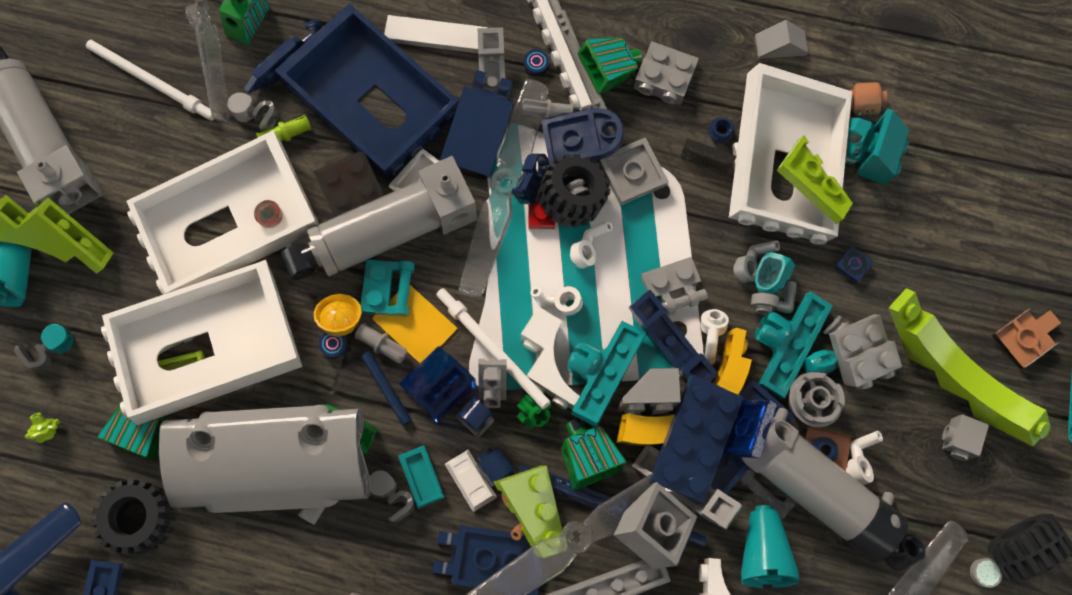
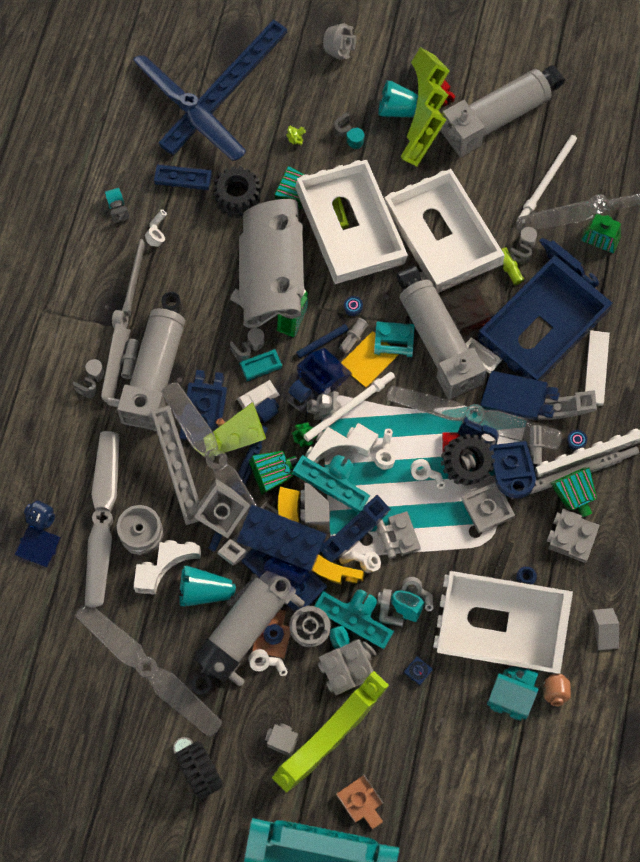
camera: 95 degrees right, 5 degrees down
clear smoke tile [254,200,283,228] -> none
yellow hat [314,294,362,337] -> none
lime wing [777,135,853,224] -> none

